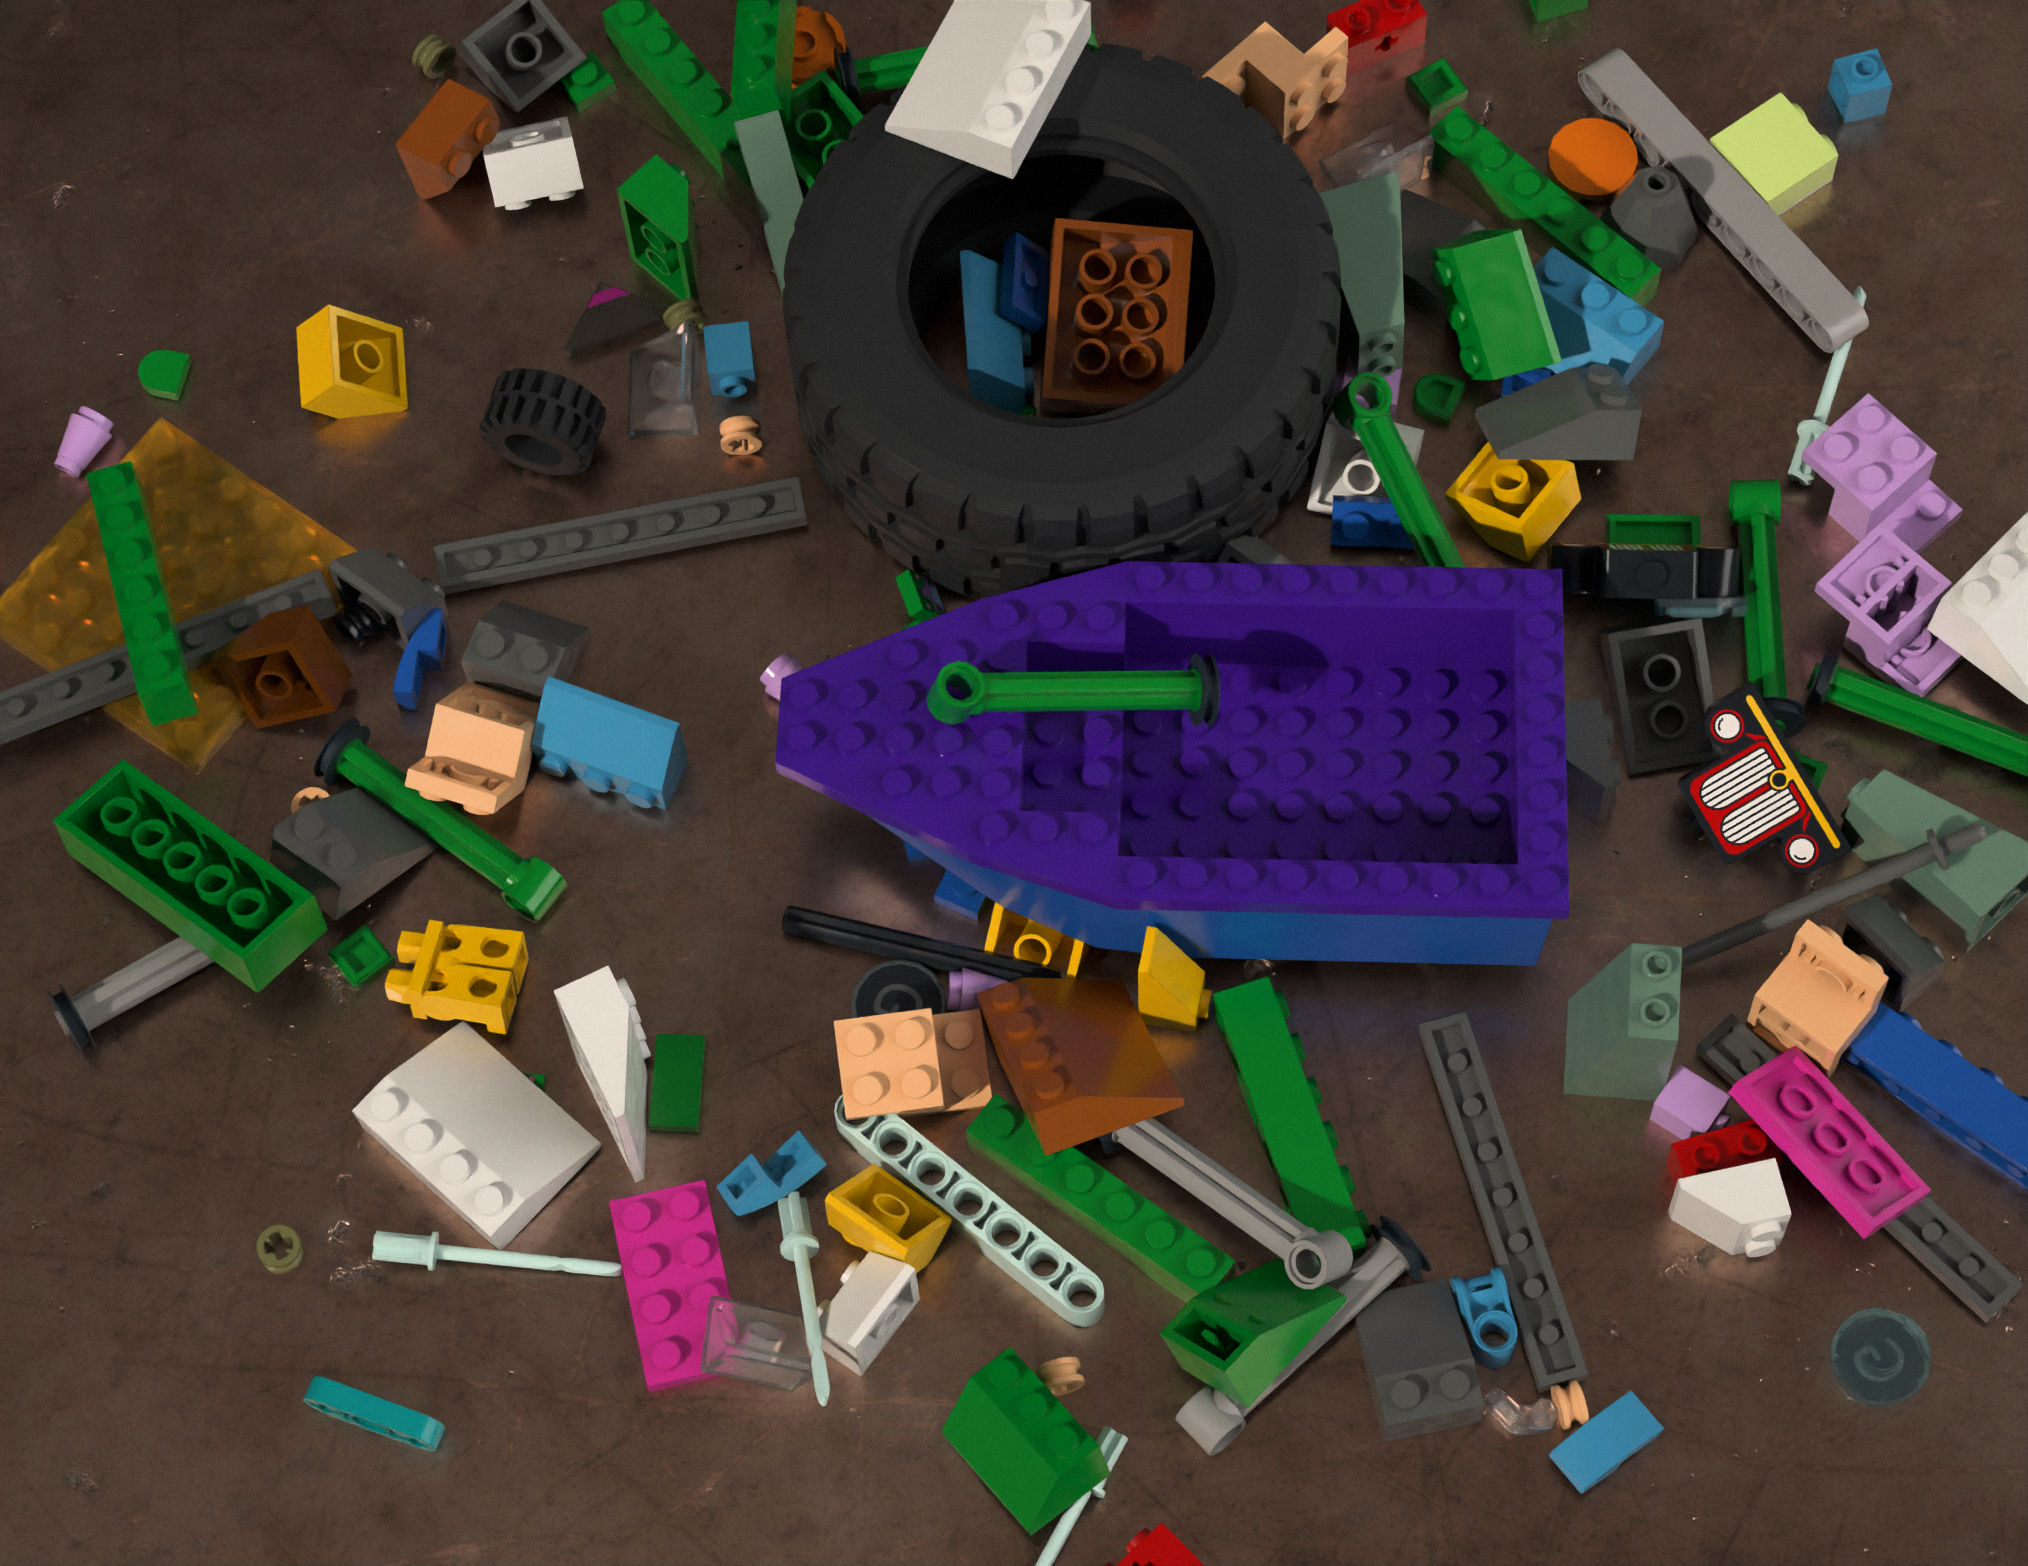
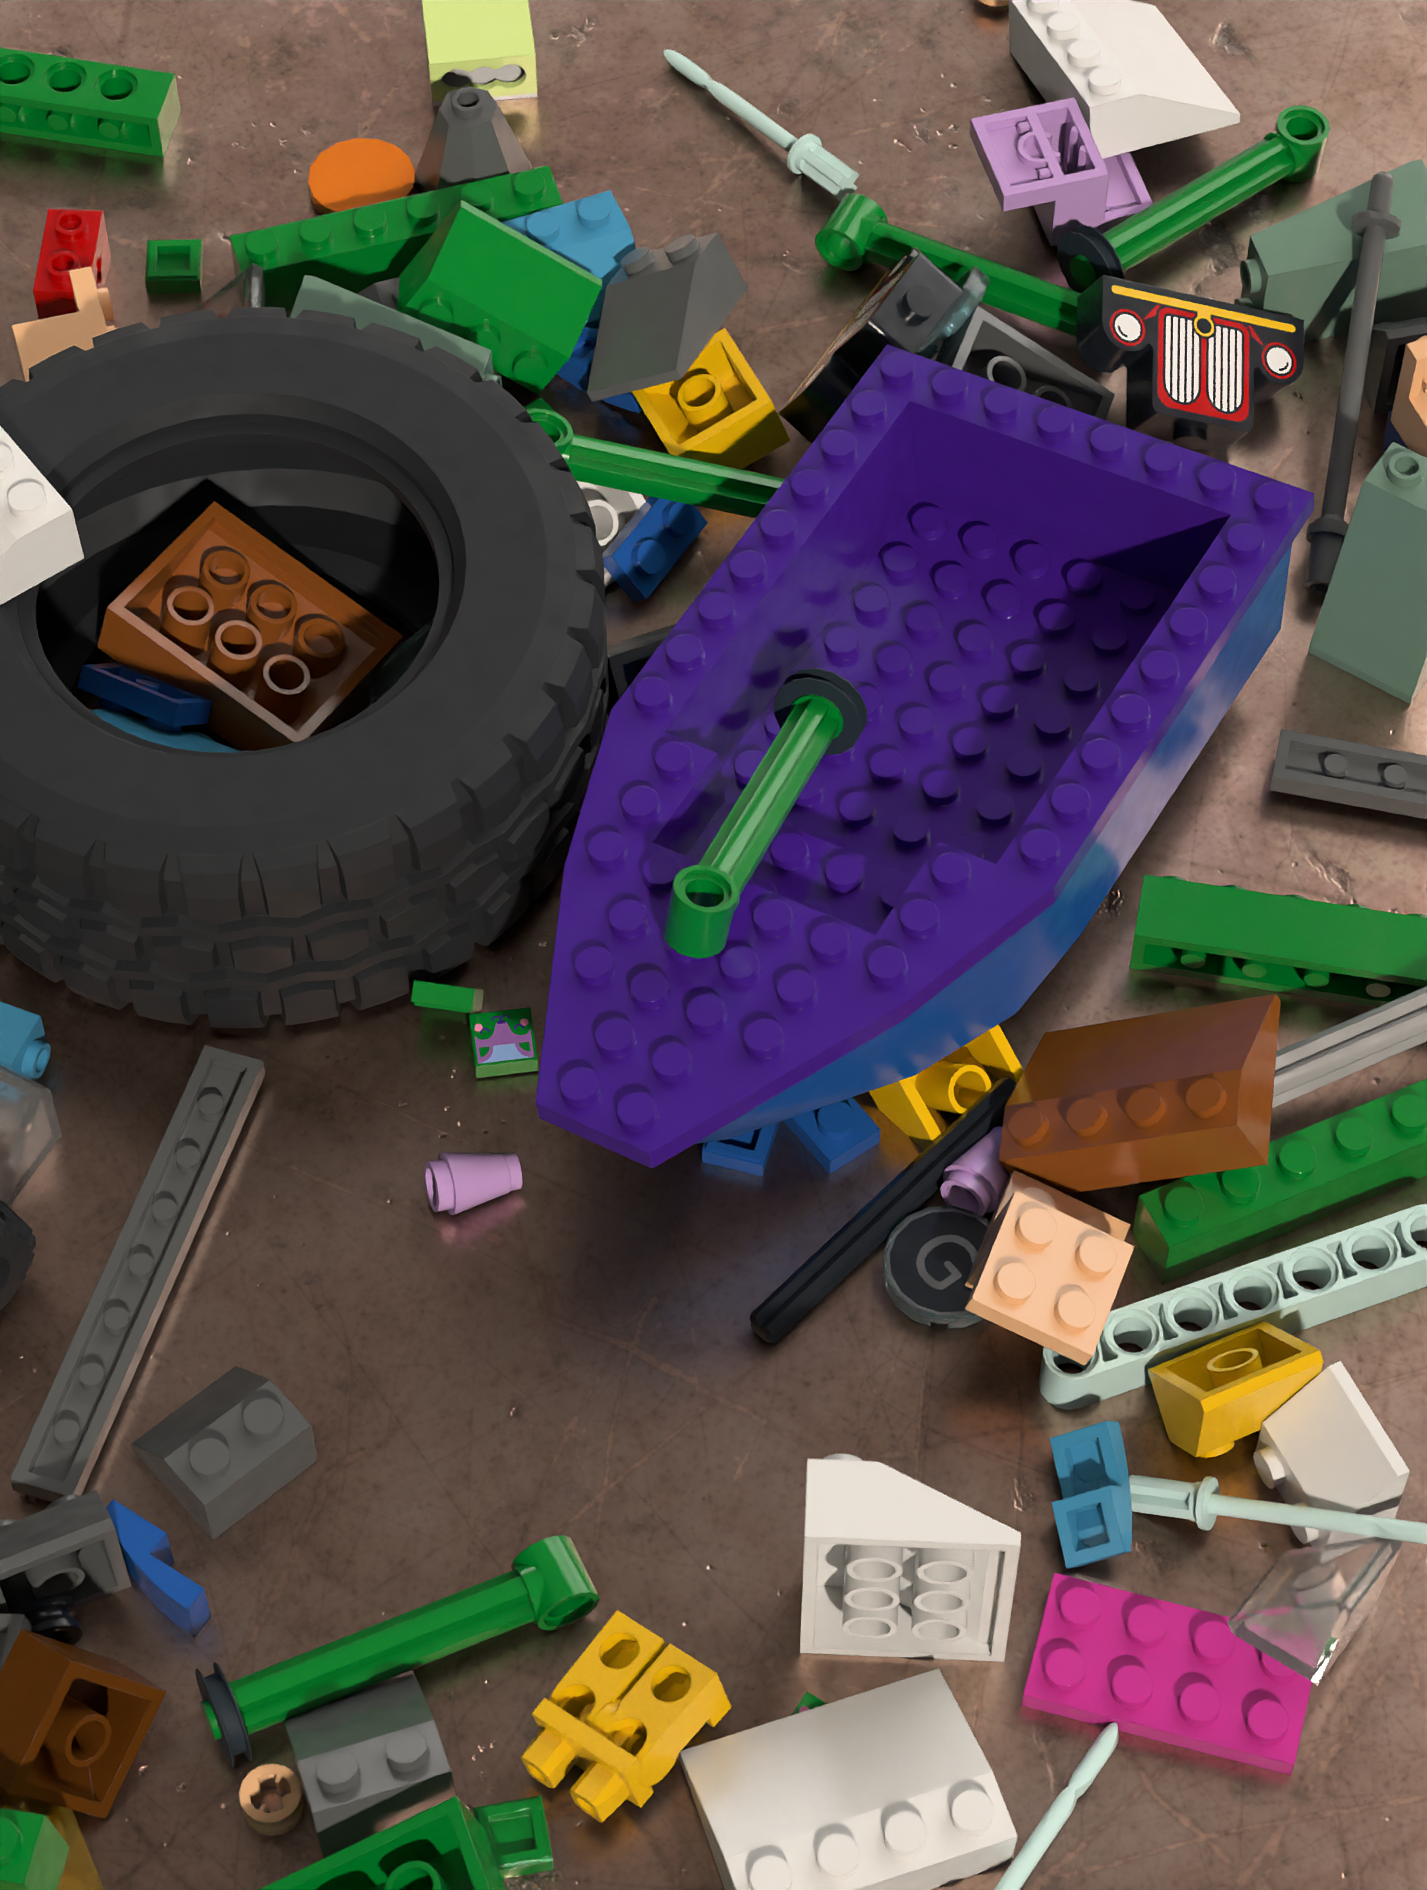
camera: 65 degrees left, 10 degrees down
light nougat bracket [405,681,540,815] -> none
dark azure slope [531,676,688,810] -> none
light nougat bush [720,416,762,455] -> none
yellow slope [1138,926,1213,1034] -> none
light grey beam [1578,48,1869,353] -> none
green tile [1605,513,1701,545] -> none
lavender bracket [1801,393,1963,555] -> none

